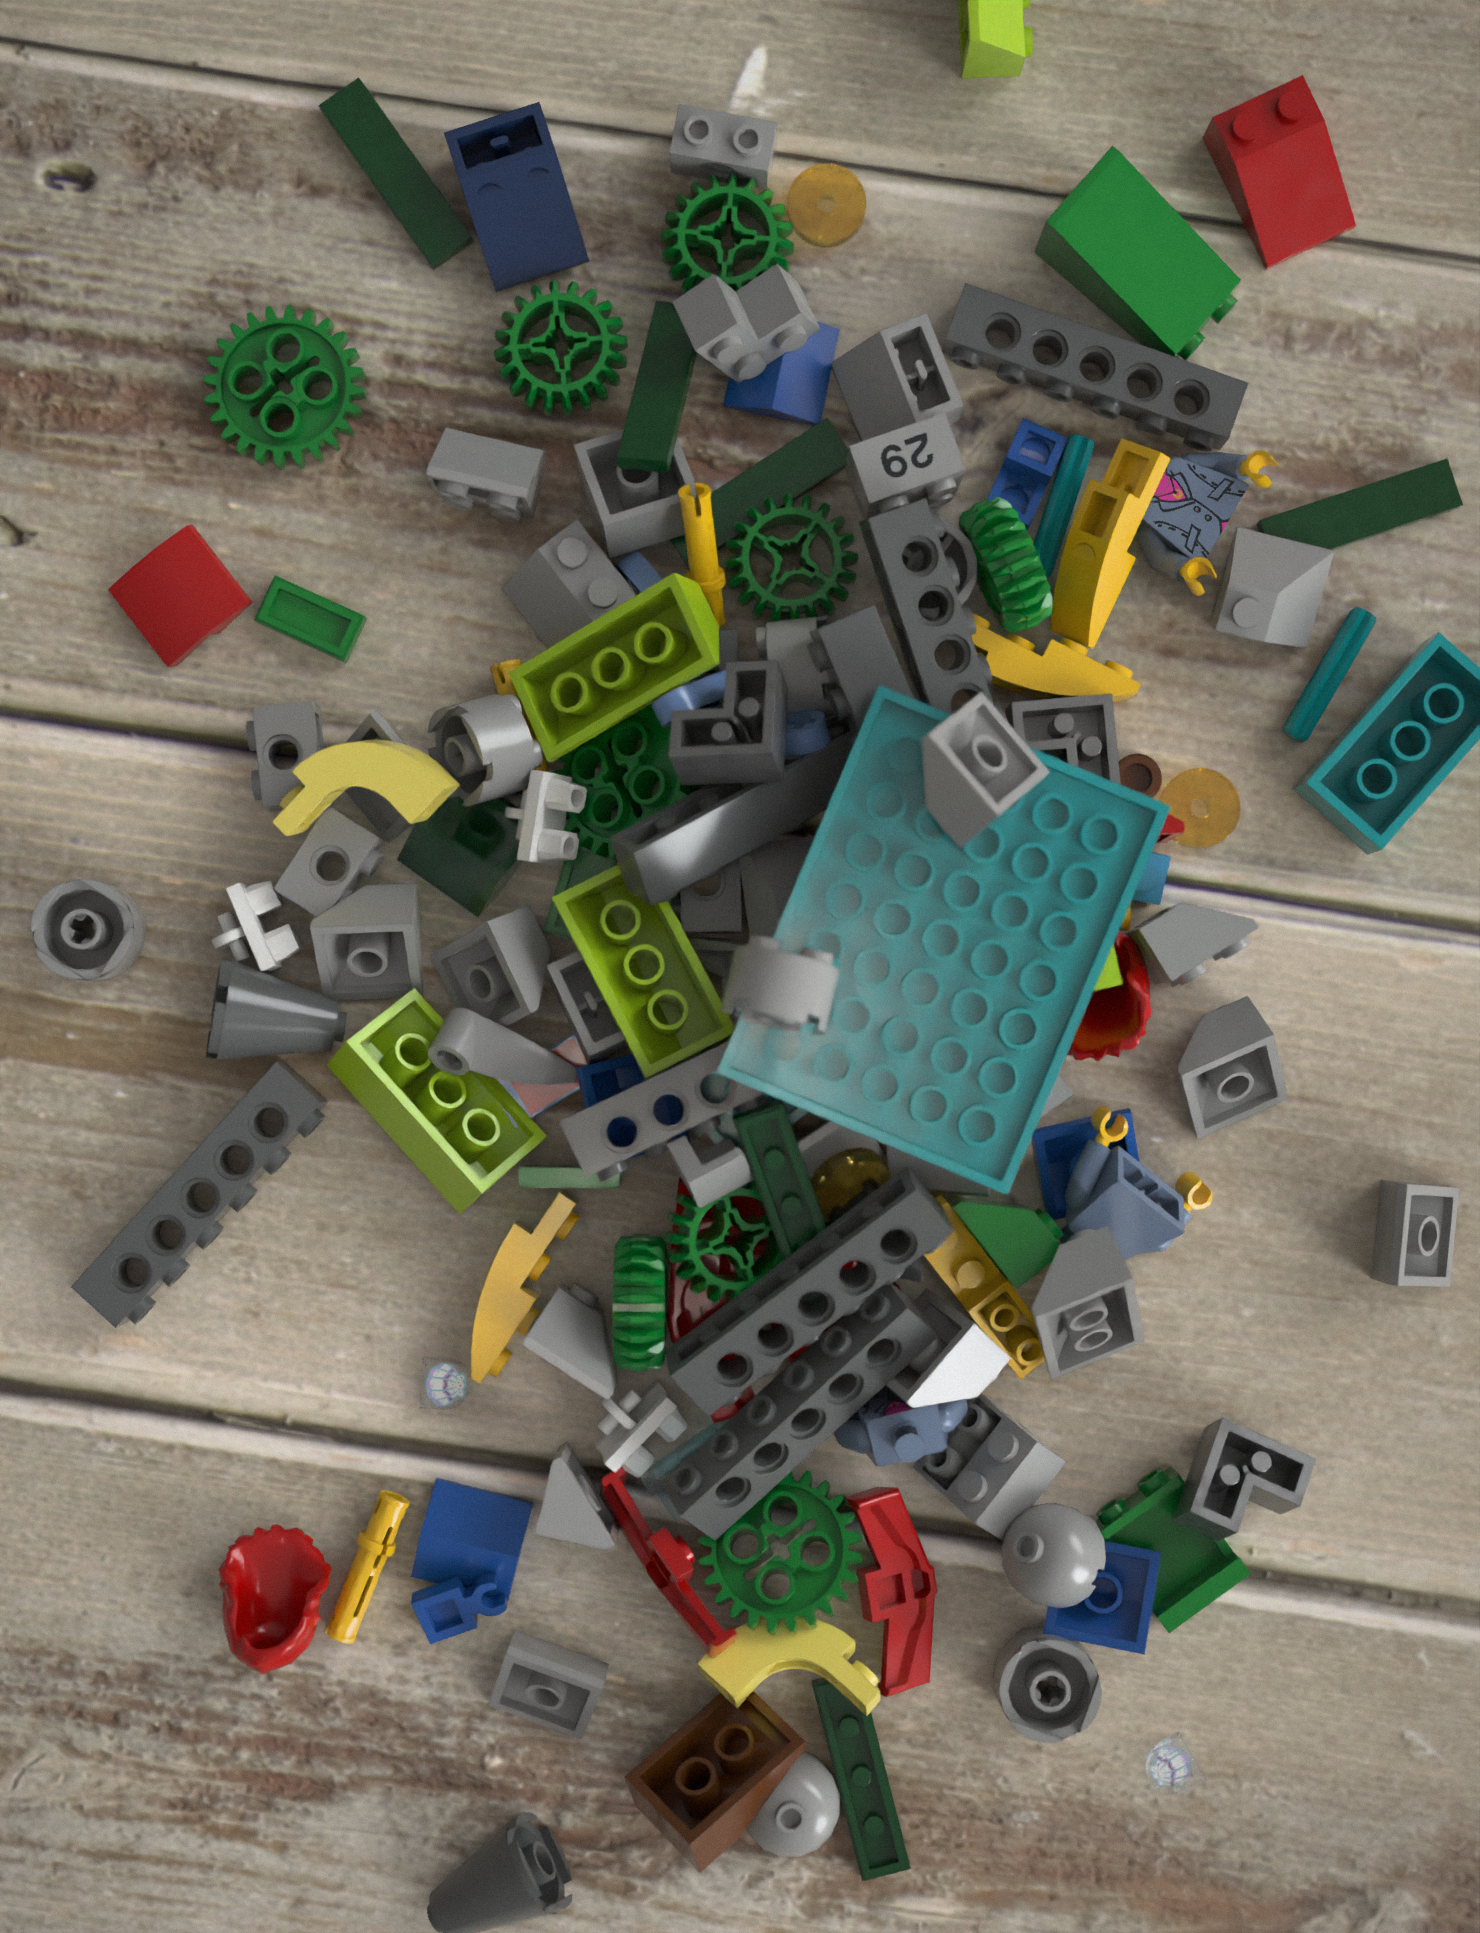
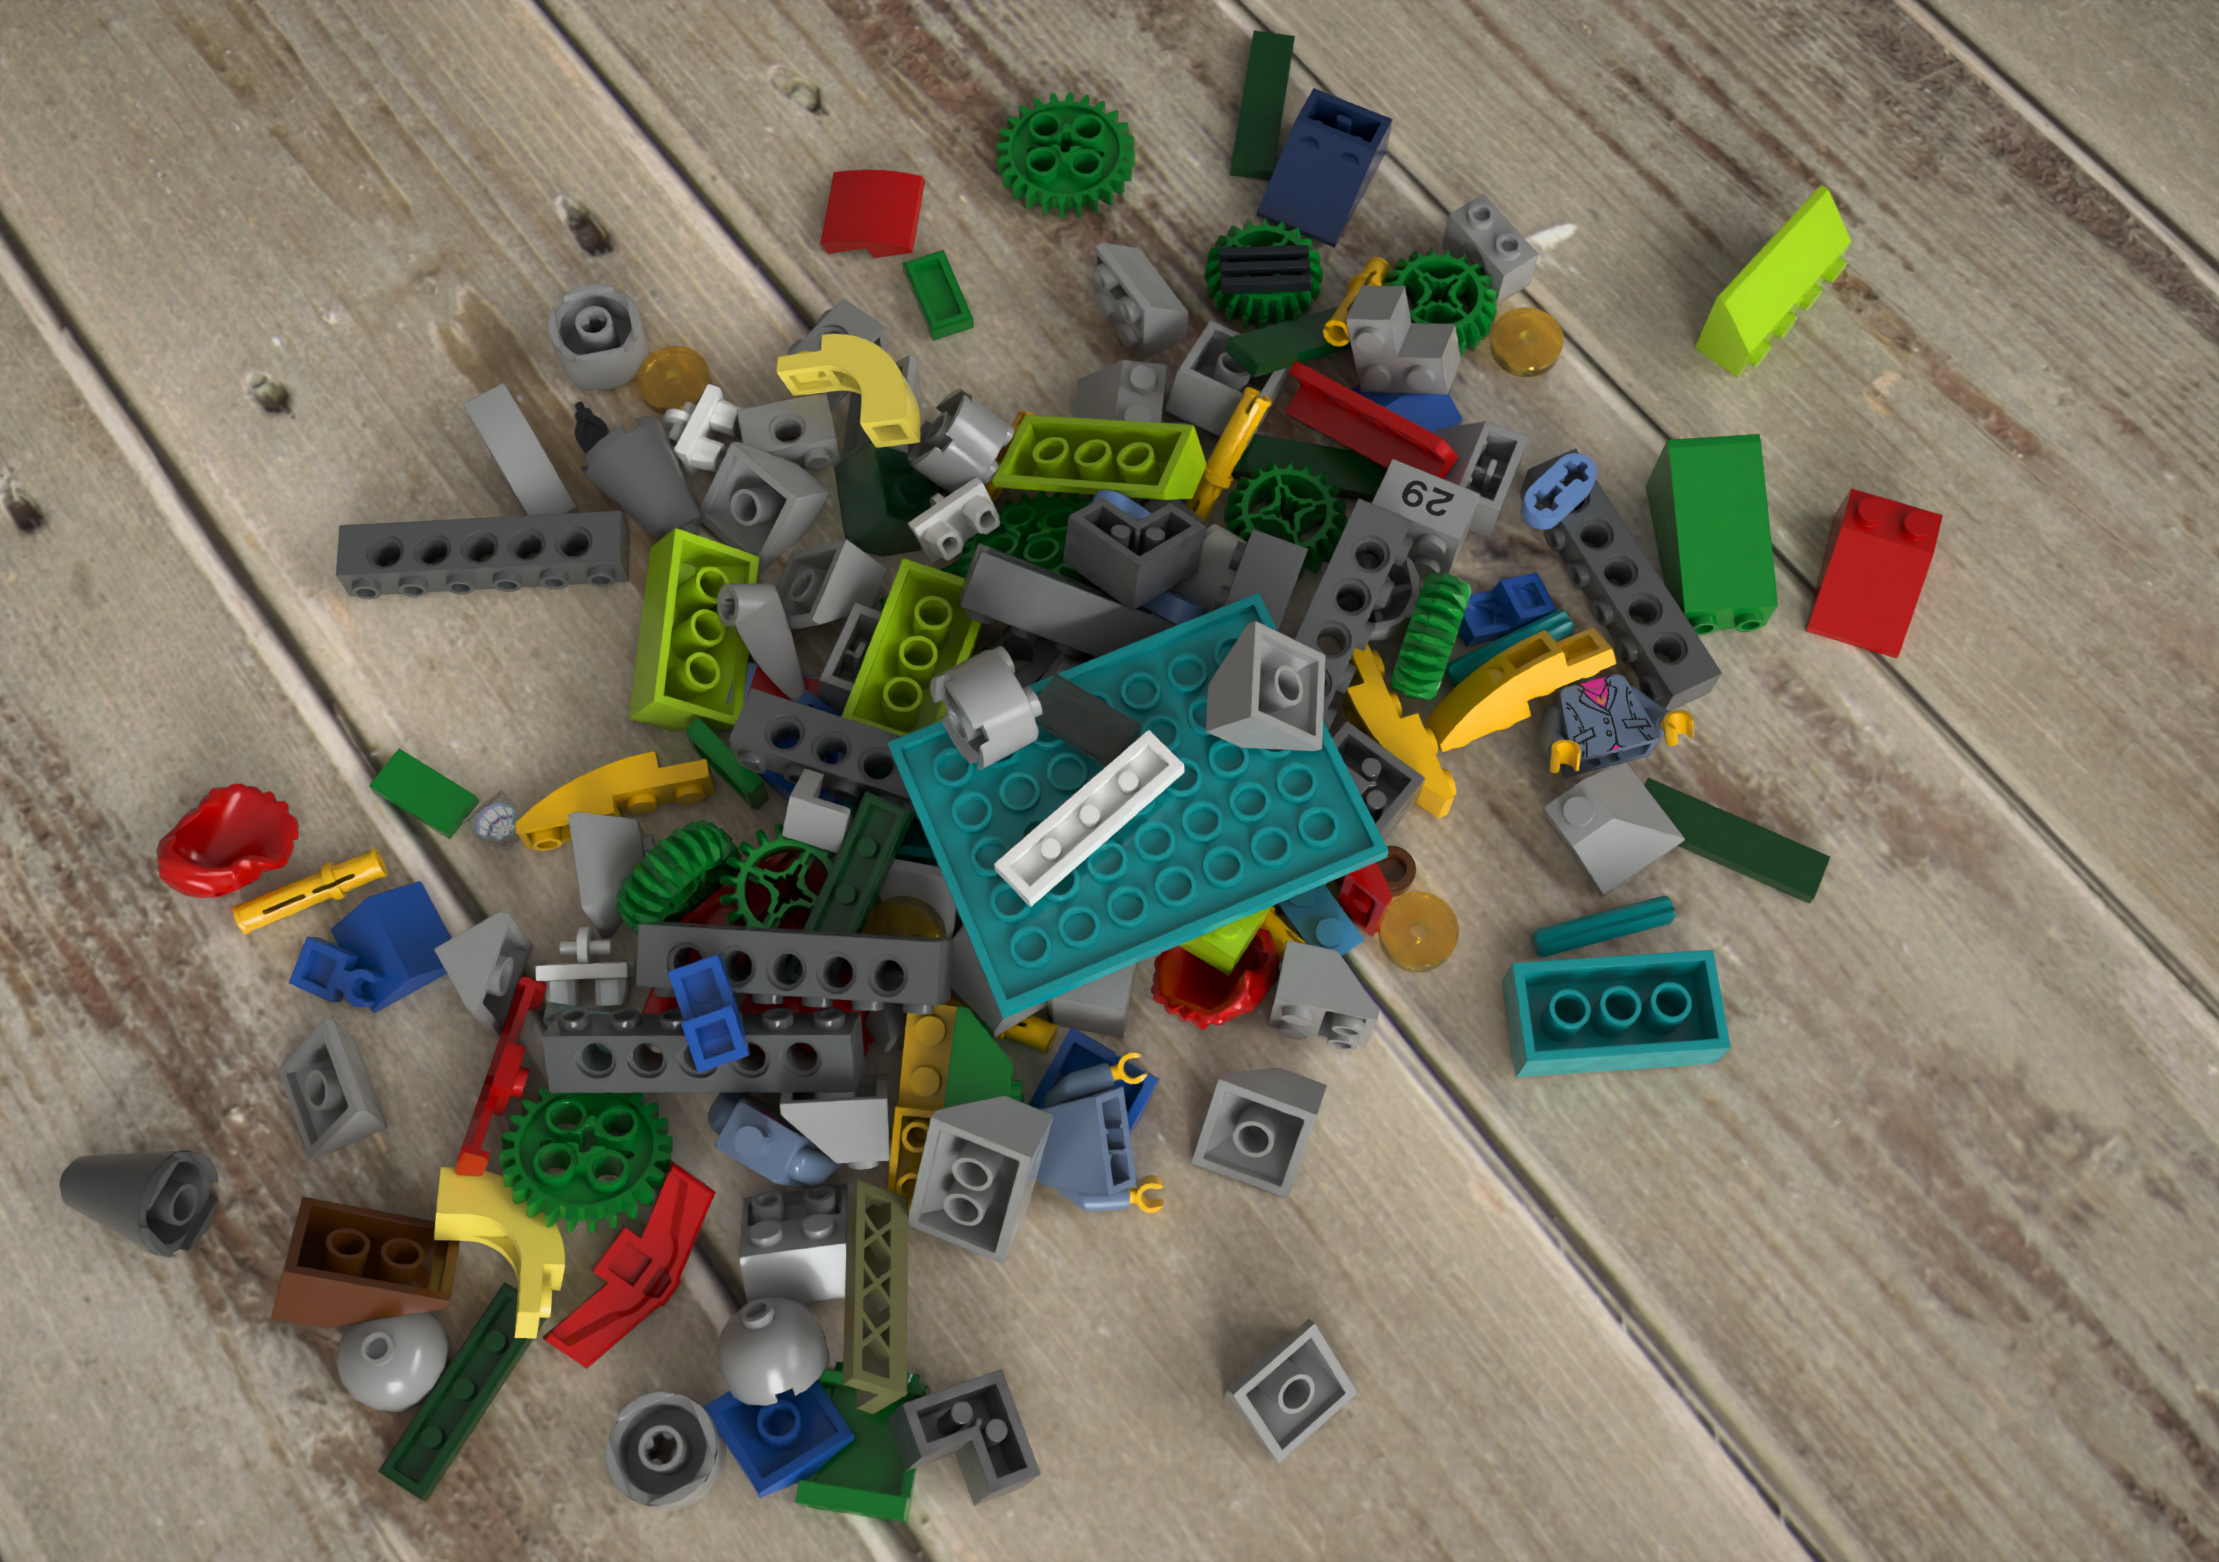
camera: 45 degrees right, 20 degrees down
none -> green tile [369,748,480,840]
none -> light grey slope [463,383,578,515]
none -> black piece [575,402,610,455]
none -> clear yellow piece [637,346,712,415]
none -> blue slope [668,954,750,1073]
none -> olive fence [843,1180,908,1414]
none -> white plate [994,730,1184,907]
none -> clear smoke tile [1035,673,1141,767]
none -> black tile [1219,245,1312,294]
none -> red fence [1284,361,1459,479]
none -> yellow pin [1323,257,1391,346]
none -> medium blue beam [1521,453,1597,530]

